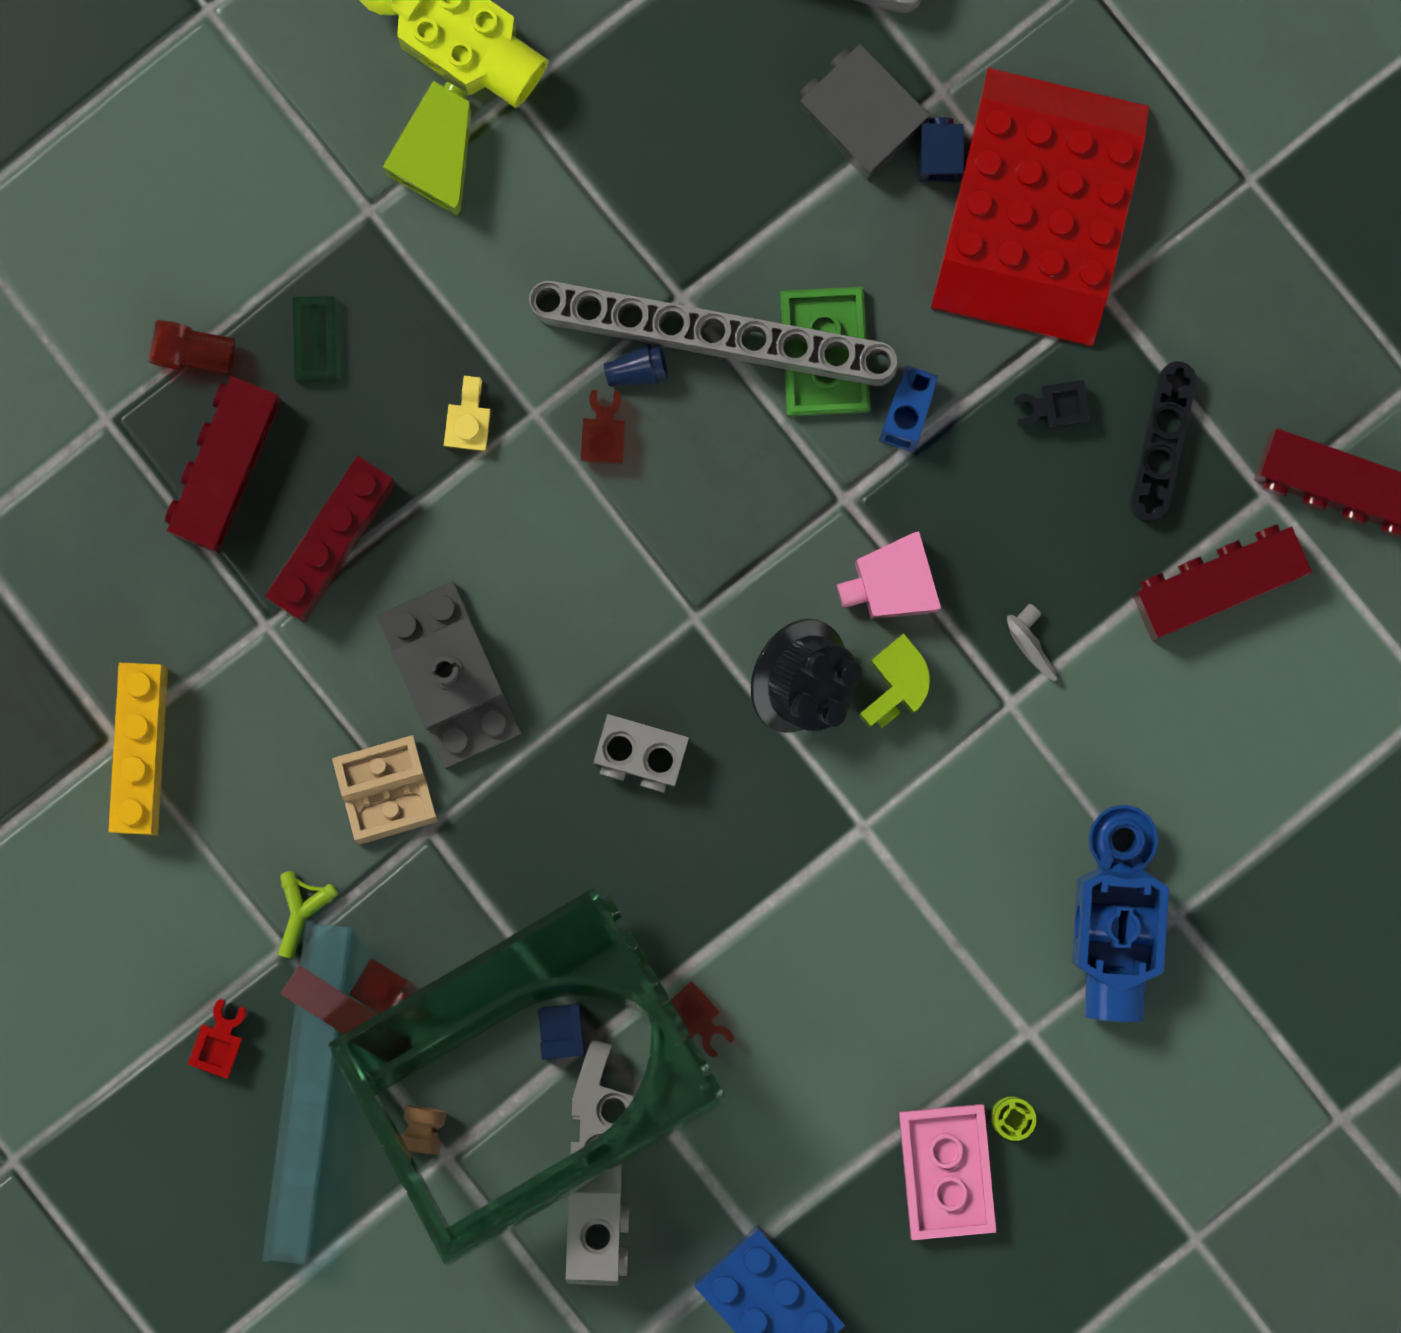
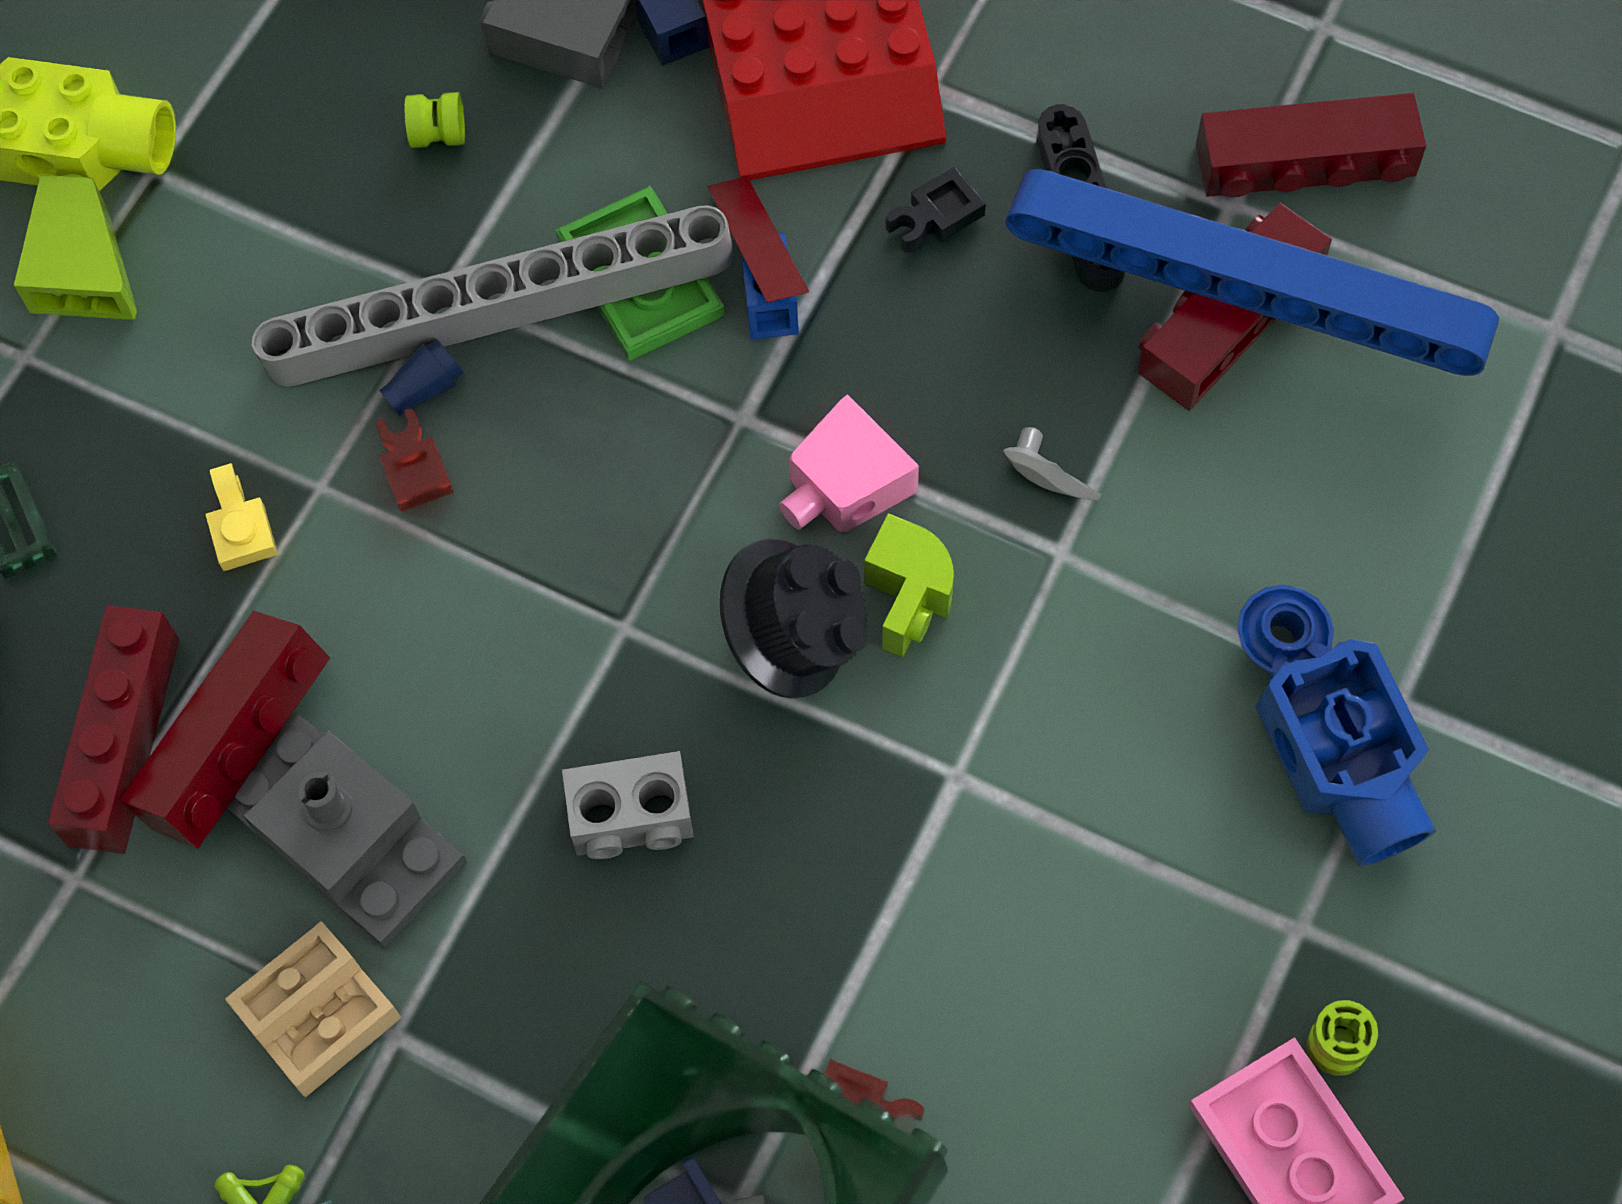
camera: 15 degrees left, 20 degrees down
none -> dark red brick [119,611,330,849]
none -> lime wheel [405,92,465,148]
none -> dark red sticker [707,176,809,303]
none -> blue beam [1005,169,1499,376]

